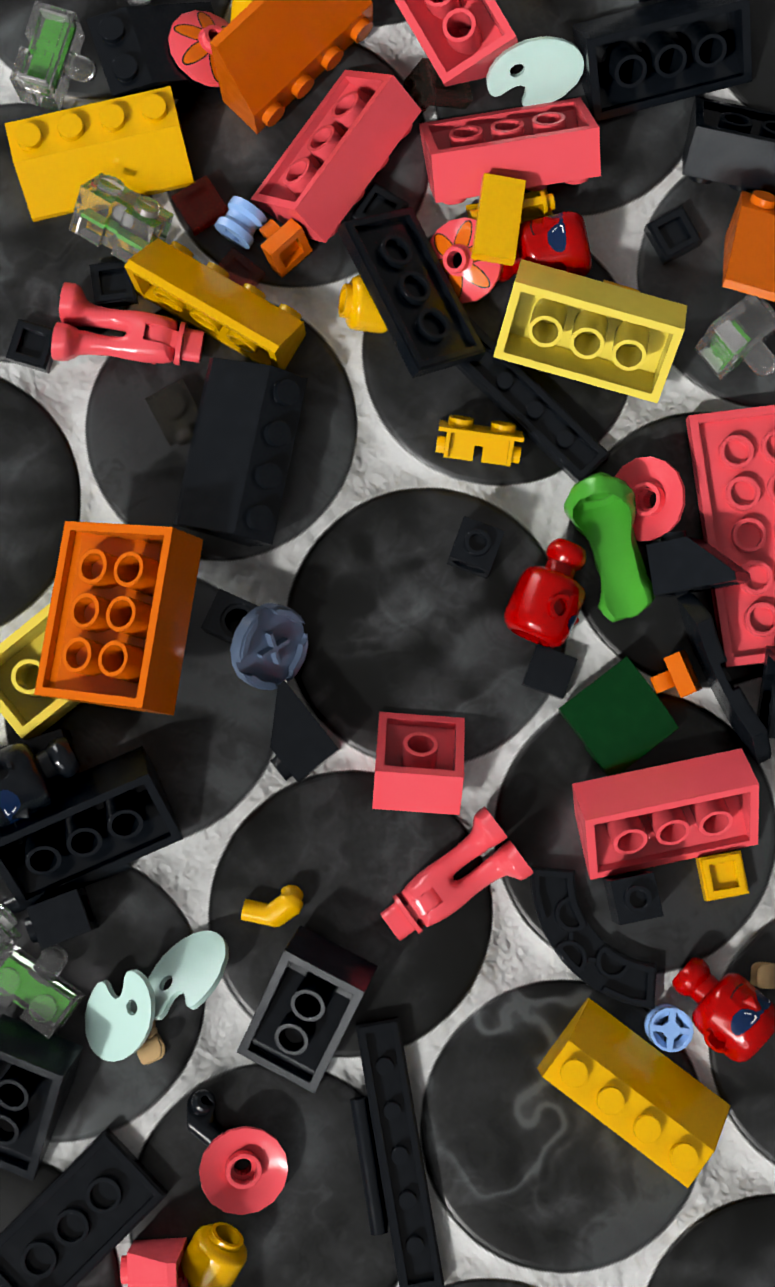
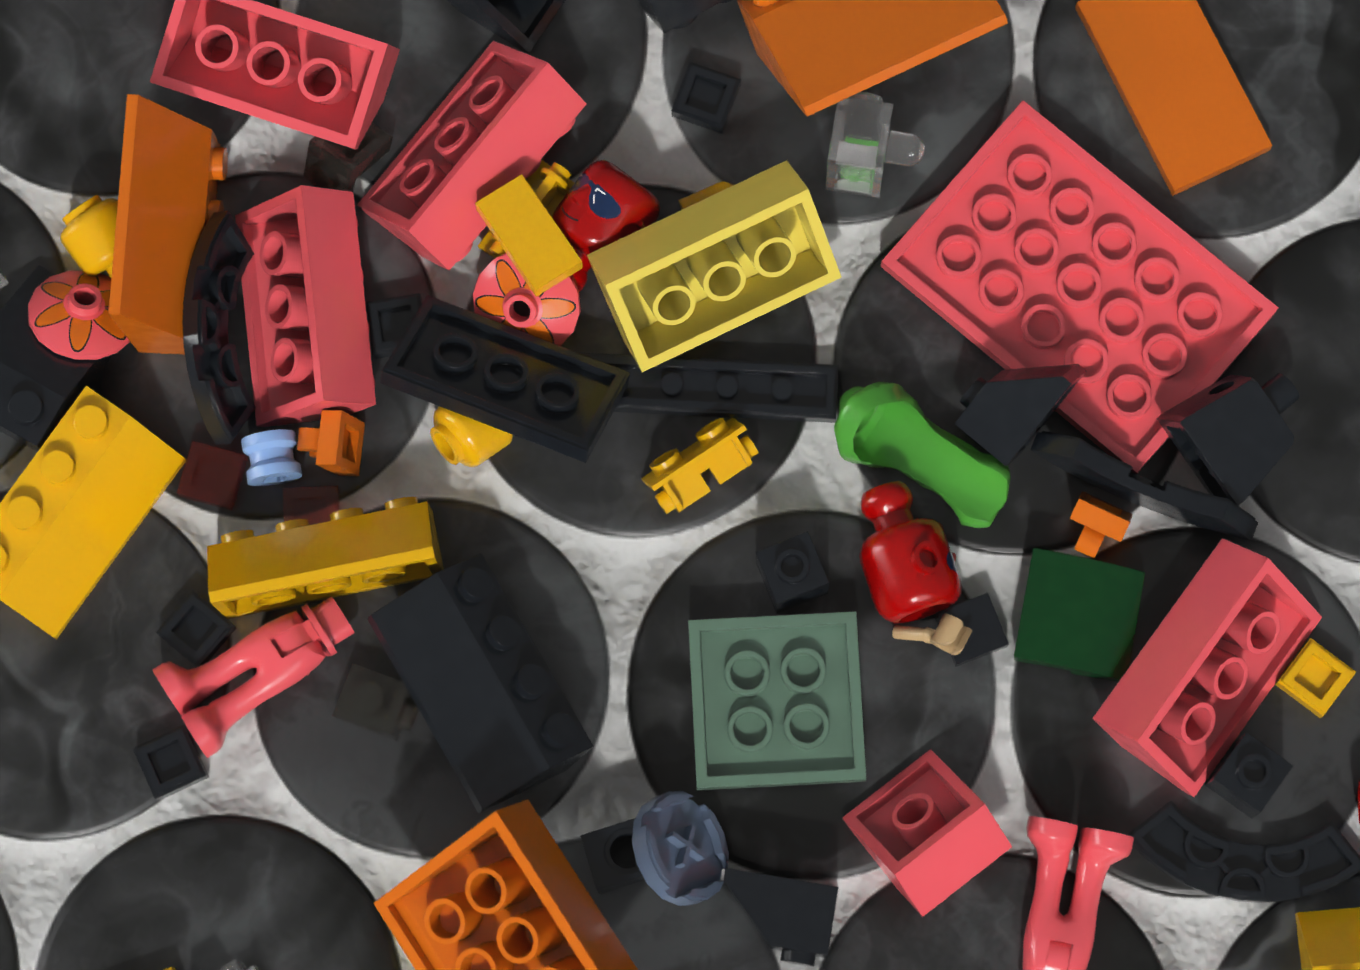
camera: 30 degrees left, 5 degrees down
clear piece [69,173,174,263] -> none
light aqua piece [486,36,584,107] -> none
coral dish [615,456,685,542] -> none
none -> black tile [183,210,256,445]
none -> sand green plate [688,611,867,790]
none -> tan hand [892,613,973,655]

